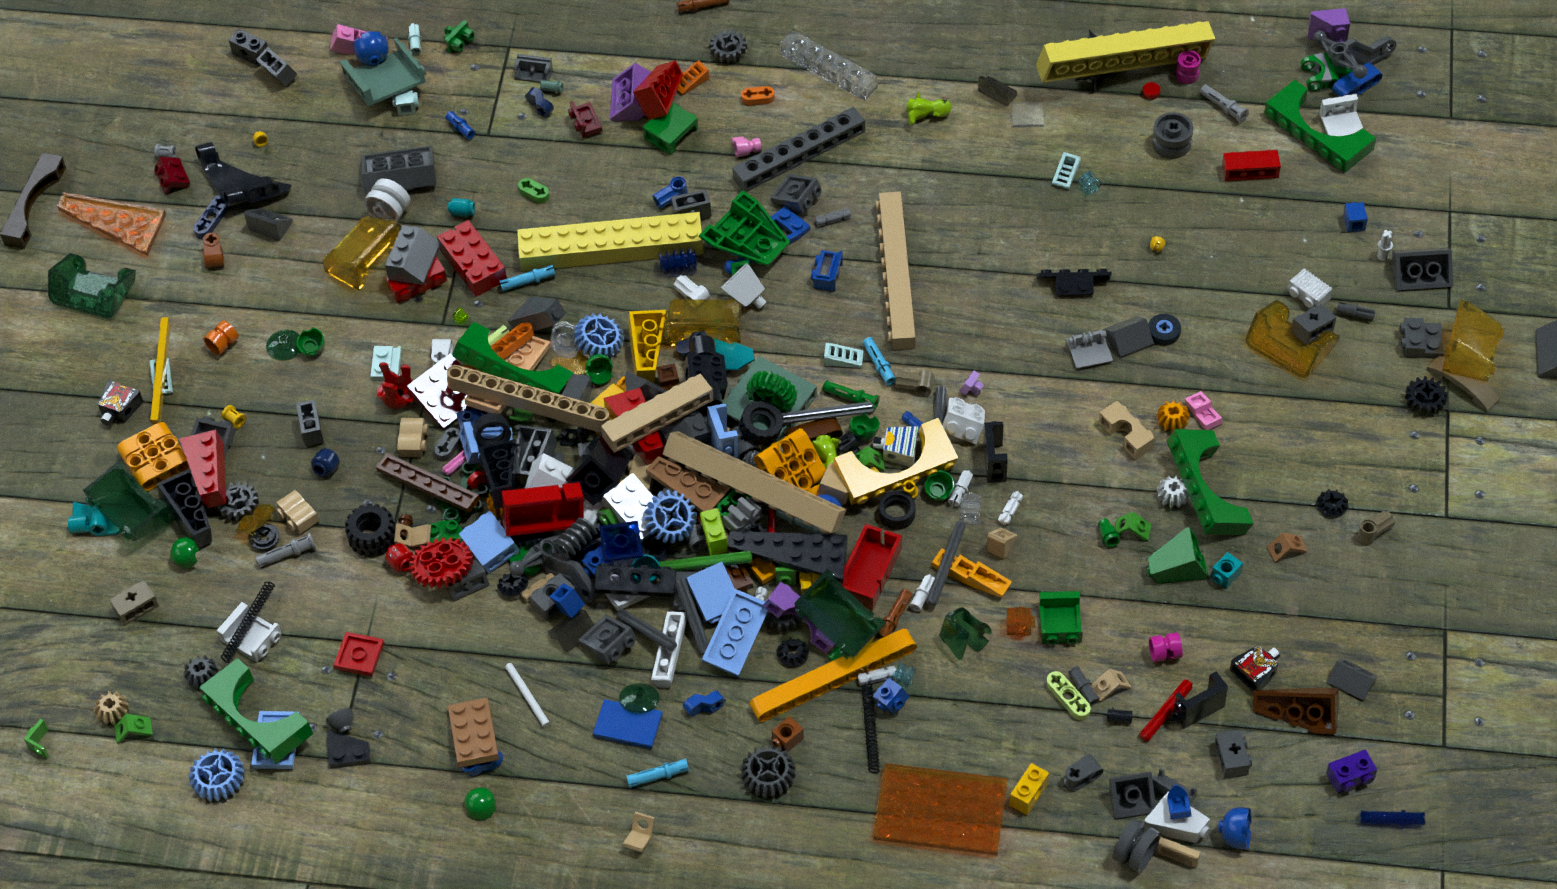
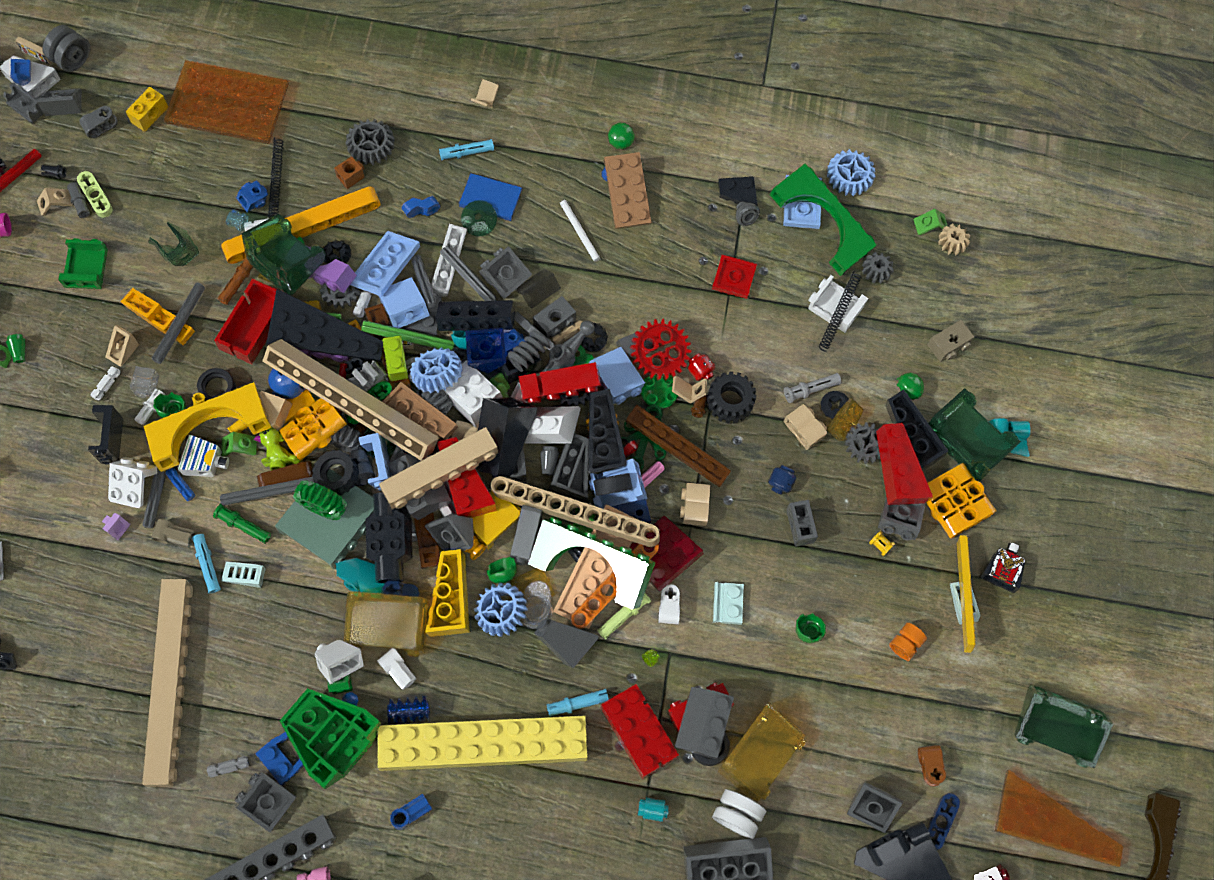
camera: 175 degrees right, 15 degrees up
bright green bracket [24,719,49,759] -> none
clear green dish [266,330,300,361] -> none
red piece [377,362,415,409] -> none
dark grey beam [434,428,461,461] -> none
bright green beam [518,178,549,204] -> none
blue brick [550,583,585,618] -> none
dark grey brick [671,189,711,219] -> none
blue window [811,250,843,292] -> none
black gear [838,433,862,454] -> none
green hair [849,413,880,441] -> none
white axle [909,574,935,612] -> none
clear orange brick [1006,606,1035,637] -> none

